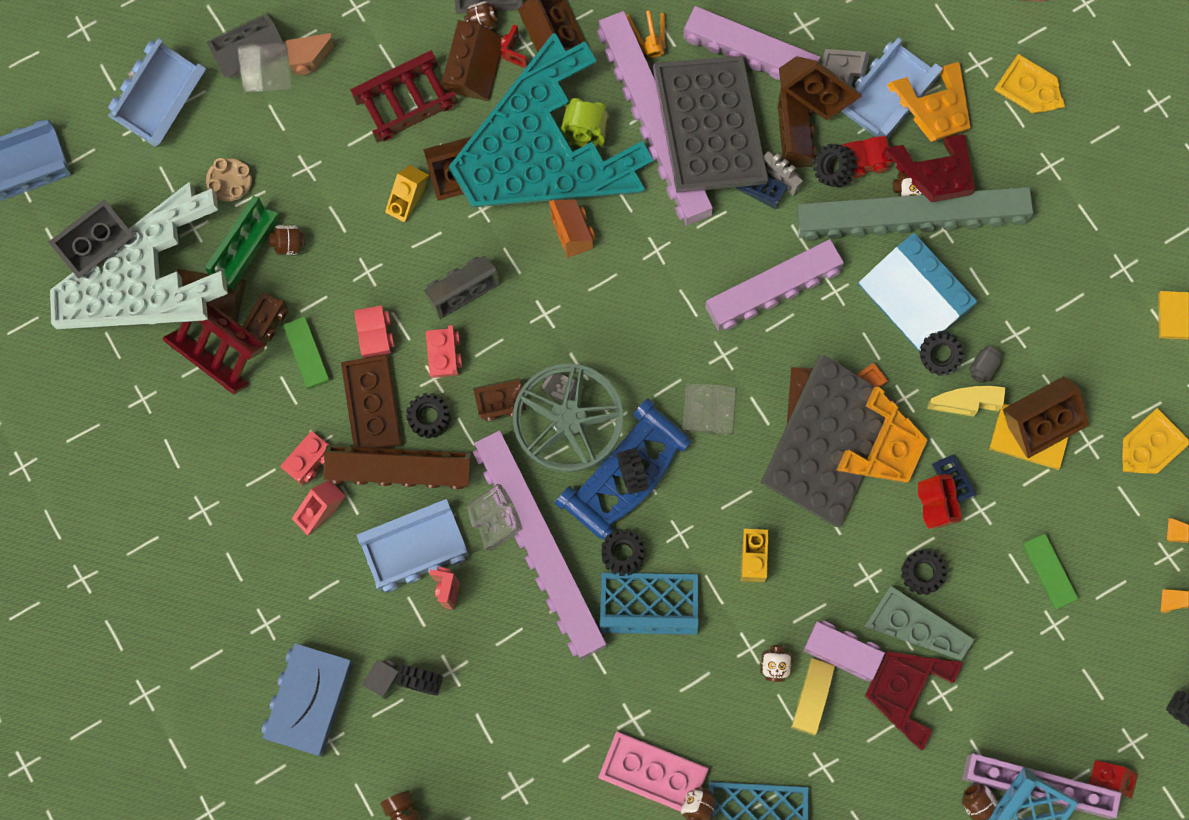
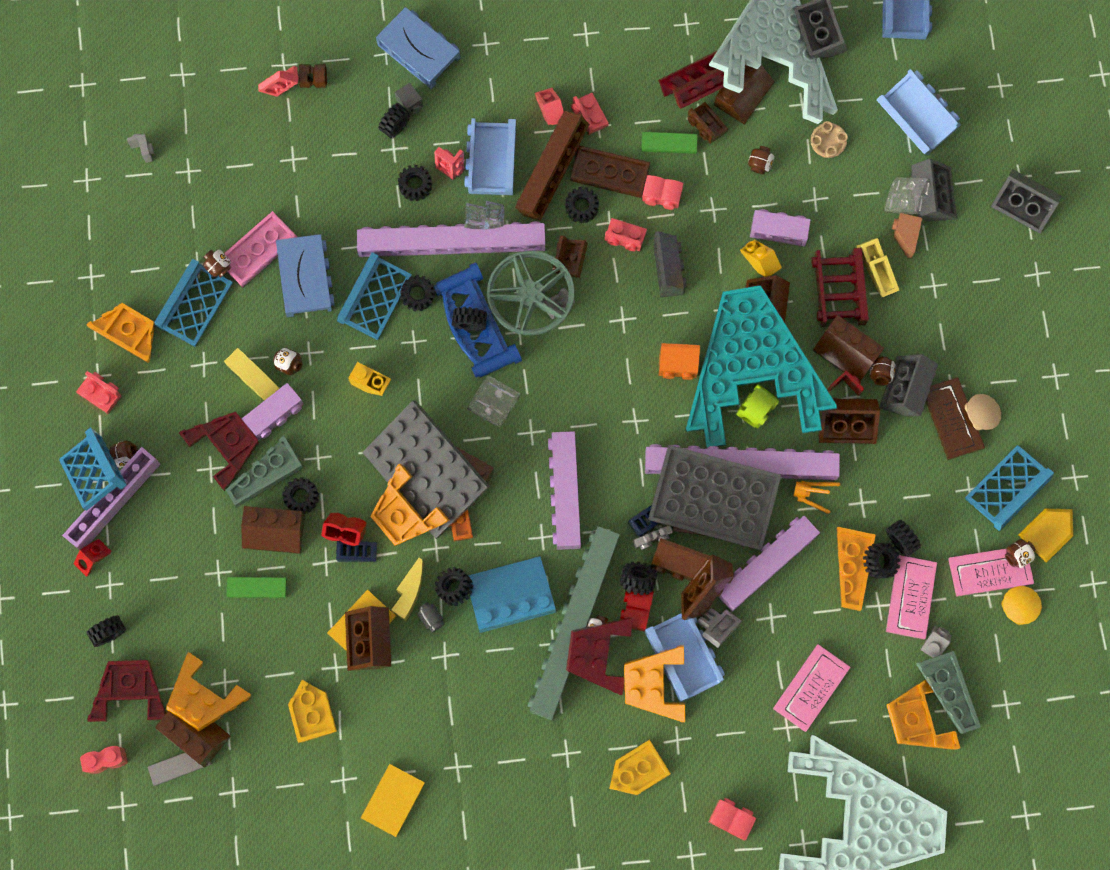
camera: 110 degrees right, 0 degrees up
green fence [205,195,281,290] -> none
none -> reddish brown slope [241,506,305,554]
none -> medium blue panel [276,234,335,317]
none -> black tyre [398,165,432,201]
none -> lavender brick [750,209,810,247]
none -> light yellow slope [857,238,899,297]

